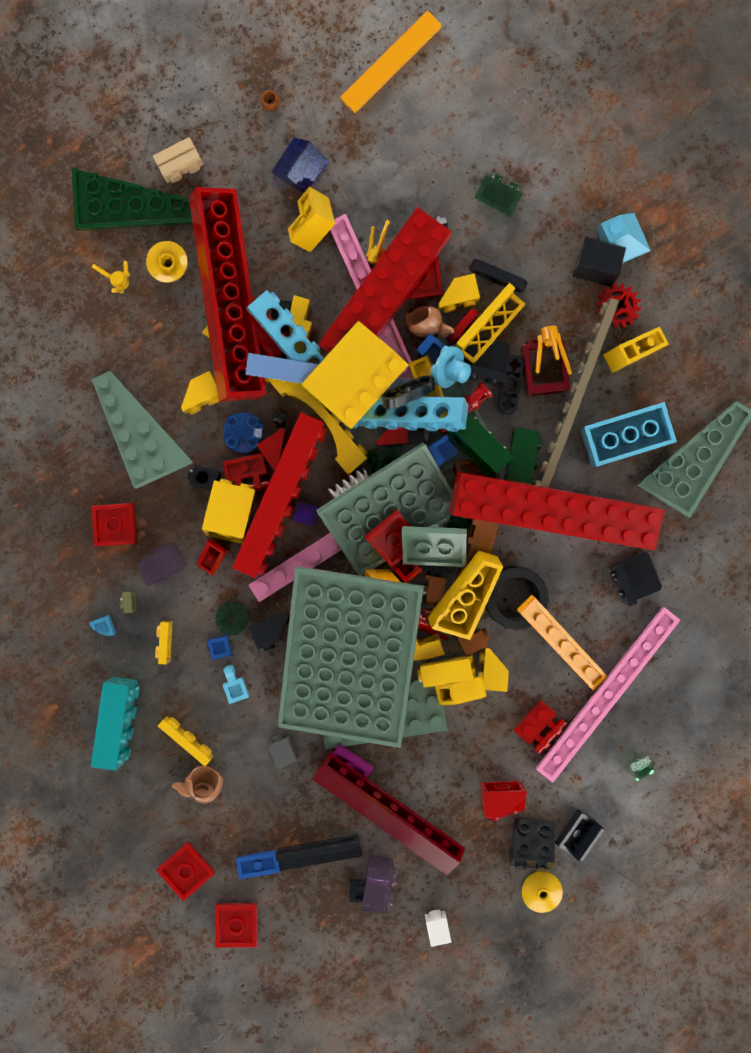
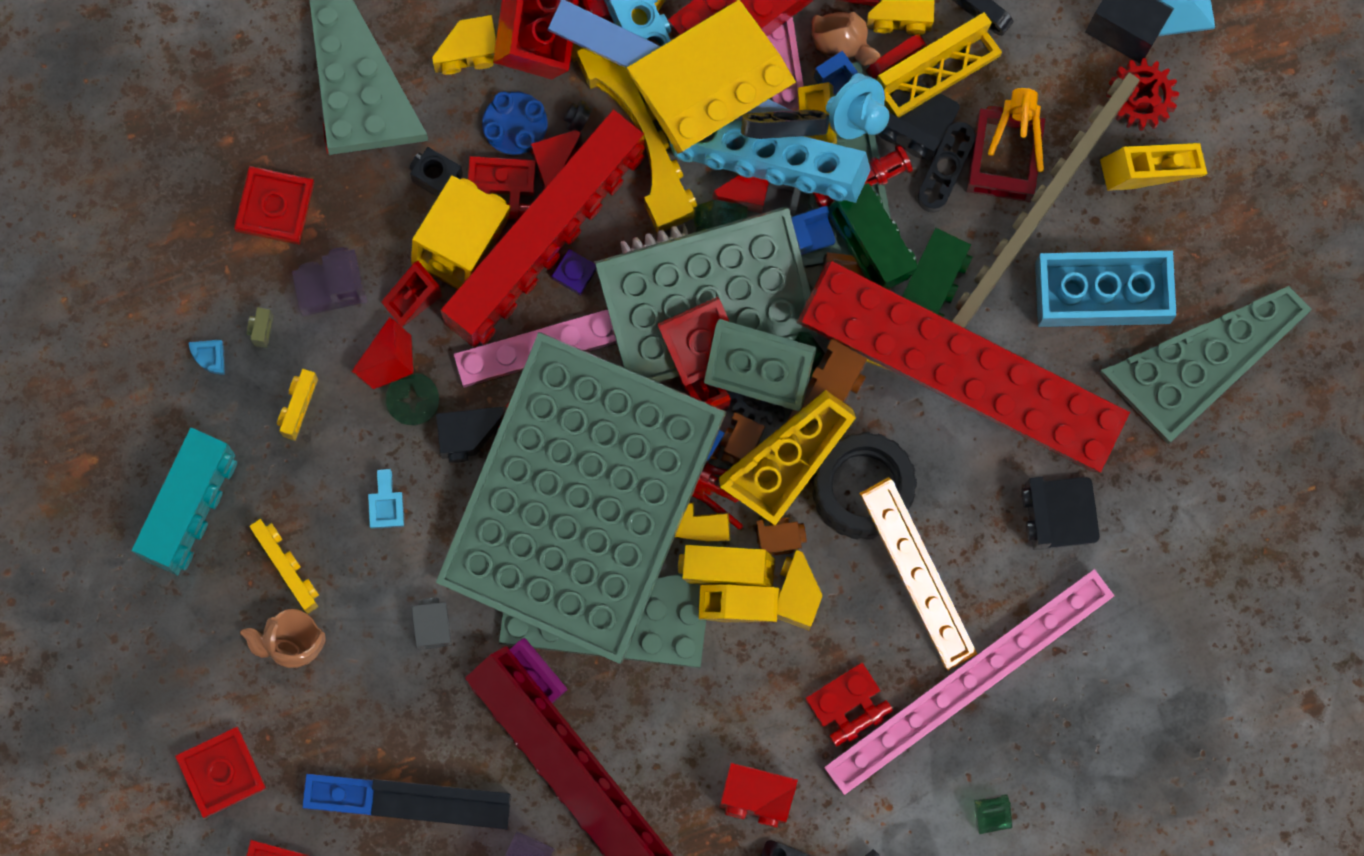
camera: 10 degrees right, 10 degrees down
blue tile [207,635,233,660] -> none
none -> red slope [351,317,414,390]

